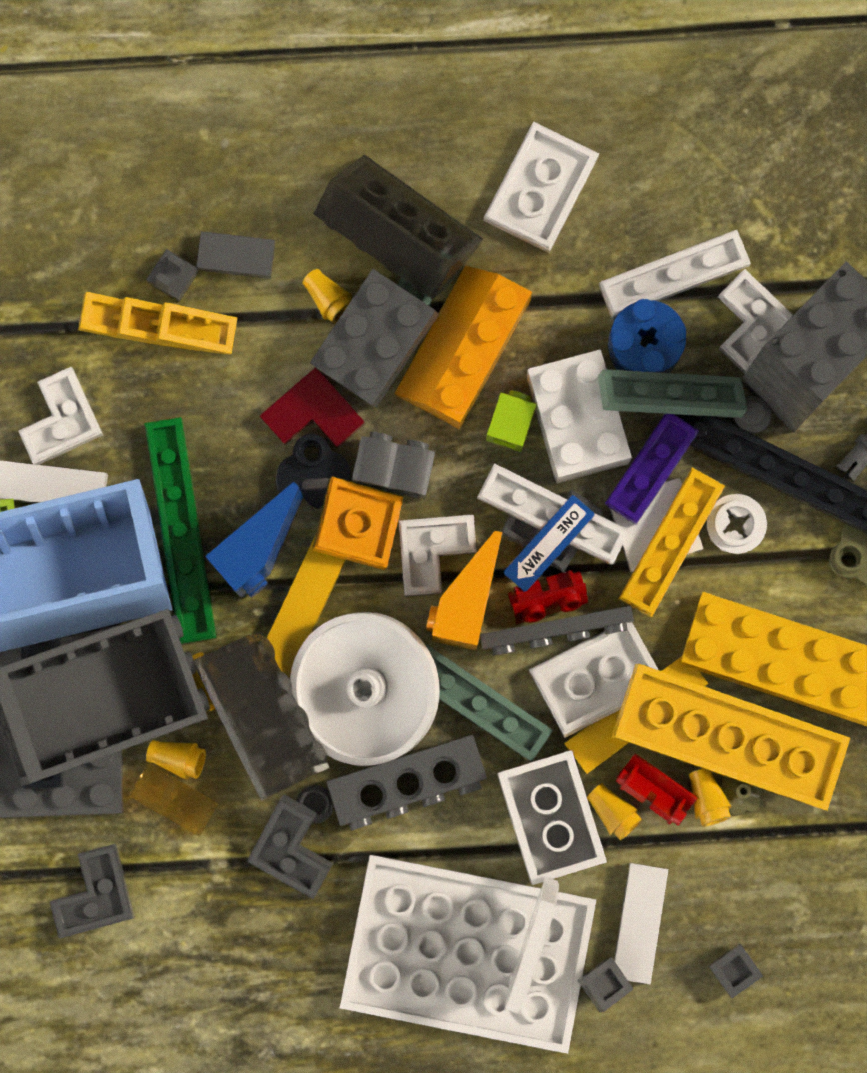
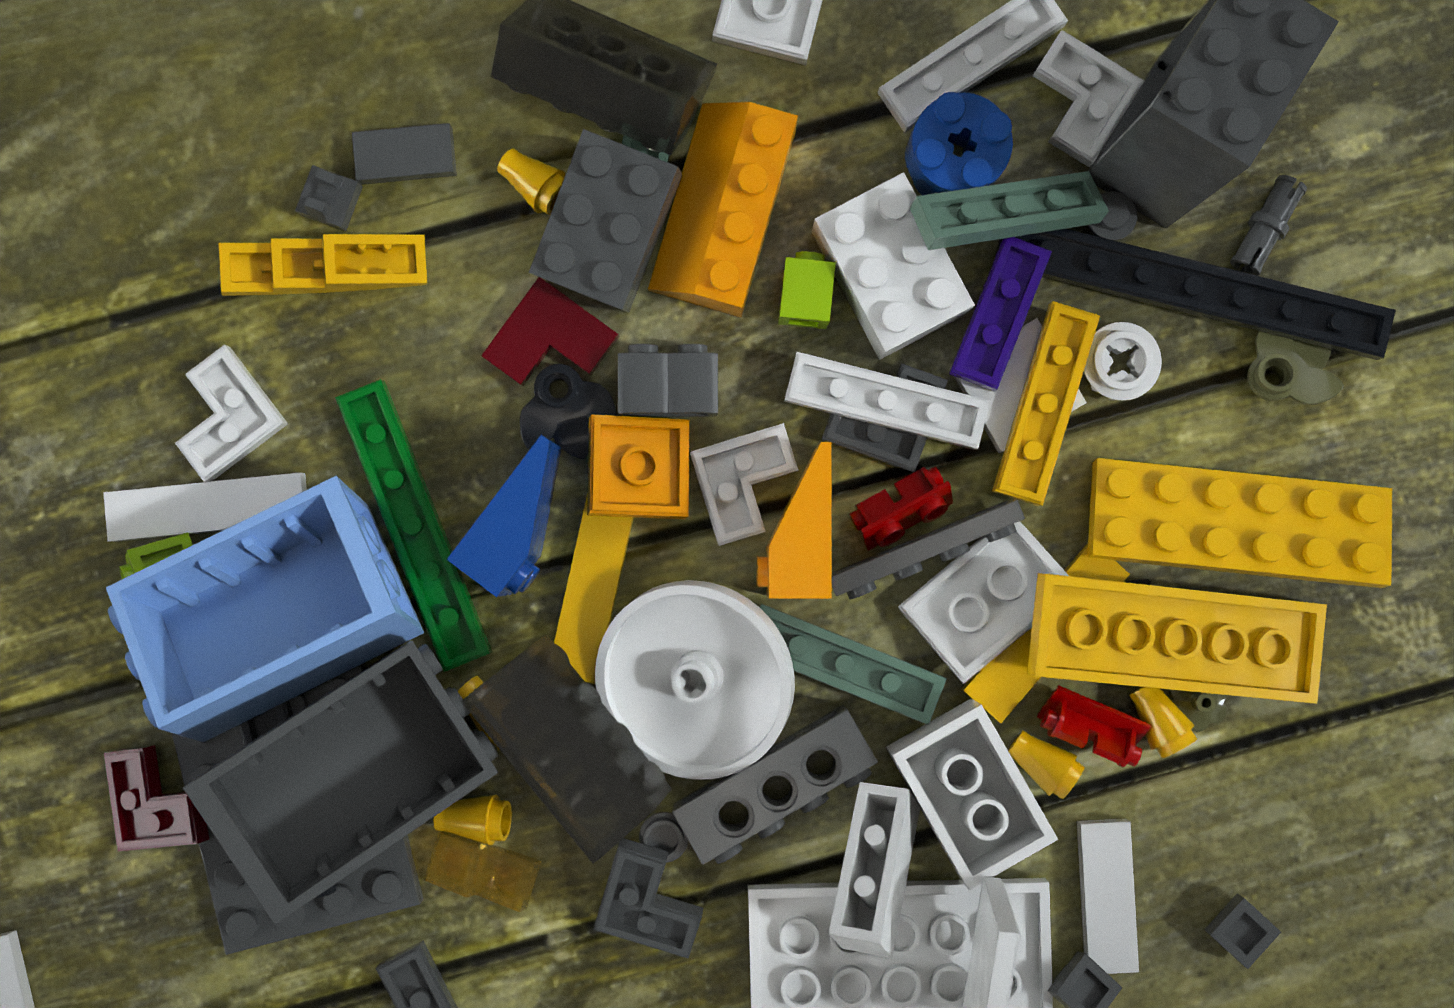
camera: 15 degrees left, 5 degrees up
sticker [504,495,595,591] -> none
none -> white brick [829,782,920,958]

